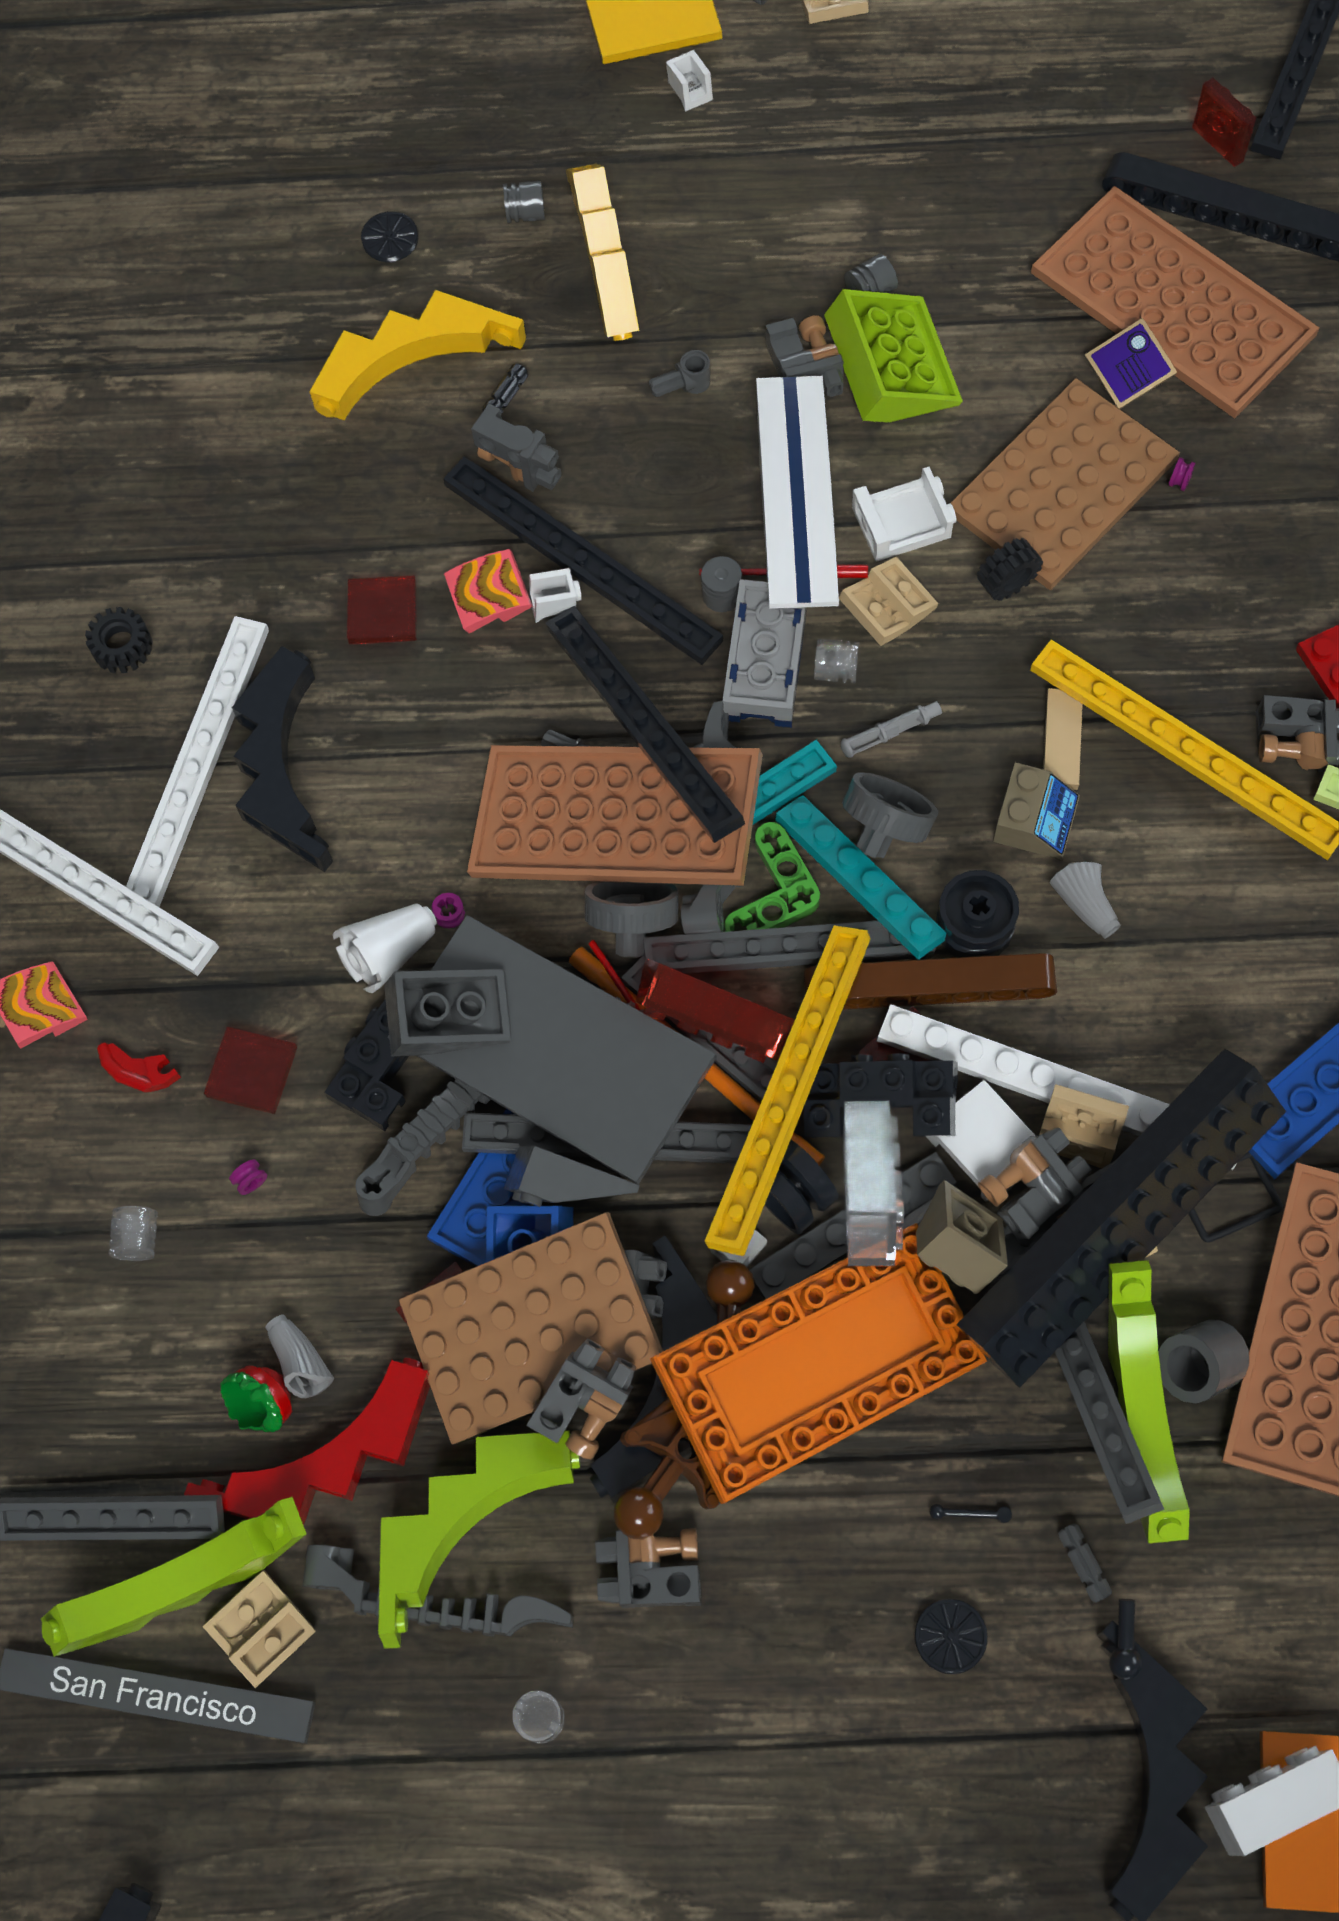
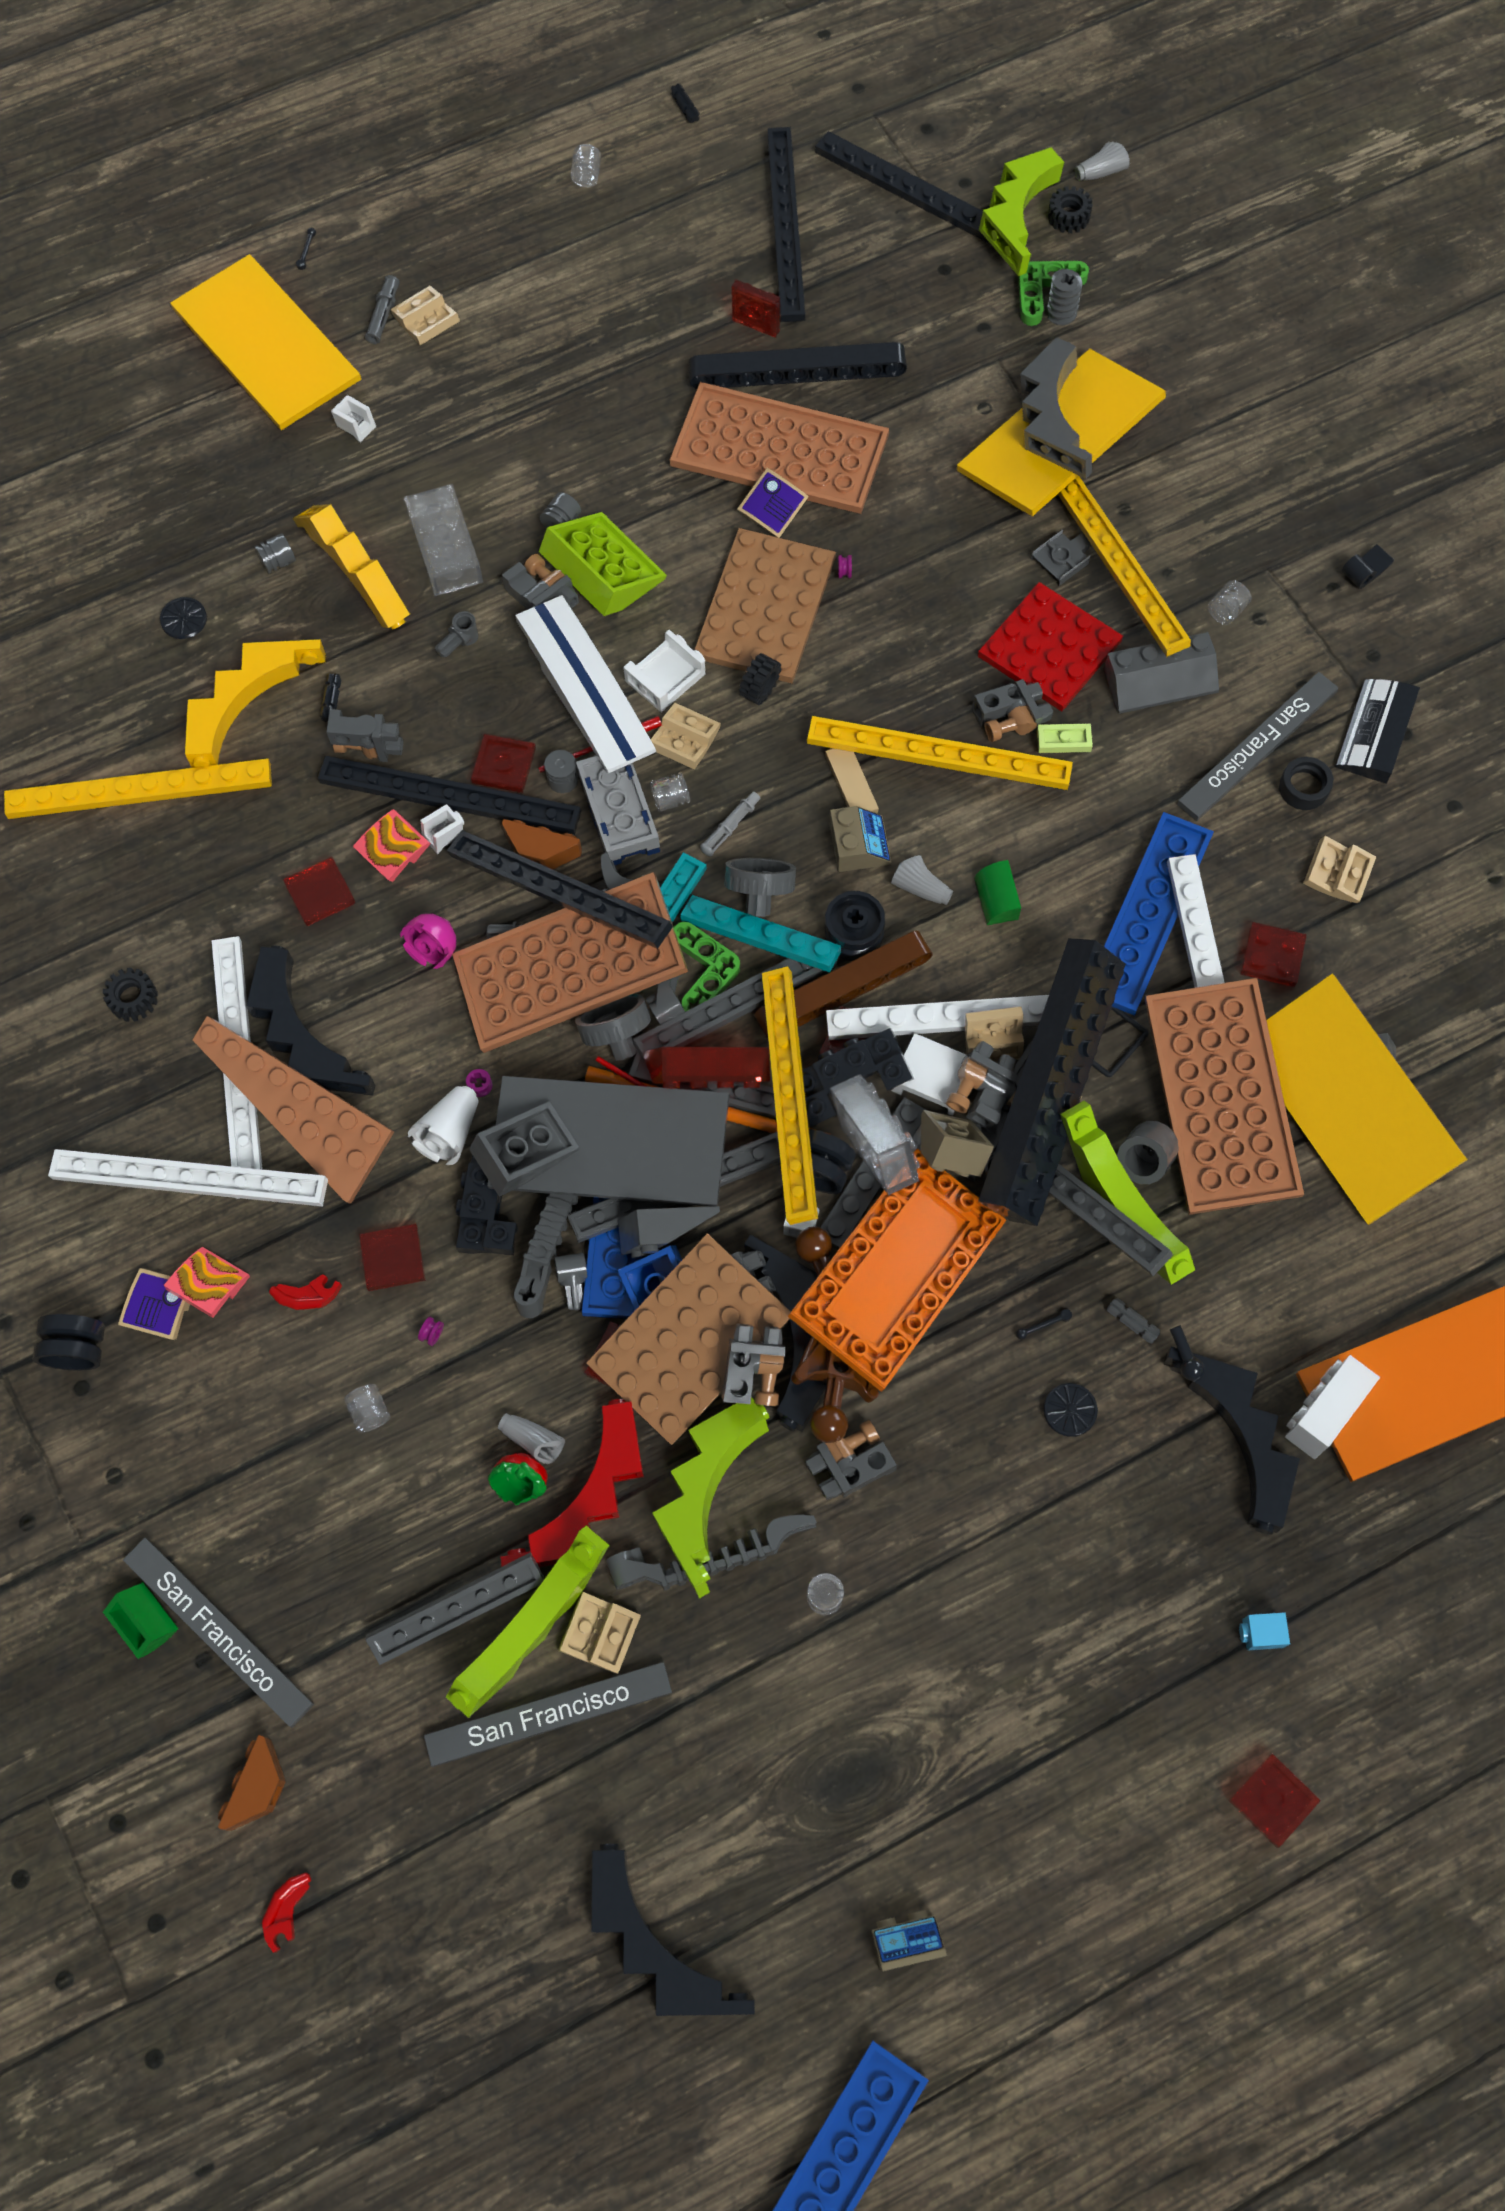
camera: 30 degrees left, 0 degrees up
none -> yellow plate [4,759,272,819]
none -> nougat wing [193,1016,394,1203]
none -> dark pink cylinder [400,913,457,969]
none -> clear brick [404,484,483,596]
none -> clear red tile [471,734,536,793]
none -> dark orange slope [502,819,582,870]
none -> dark grey axle [554,1253,587,1310]
none -> green brick [974,860,1021,926]

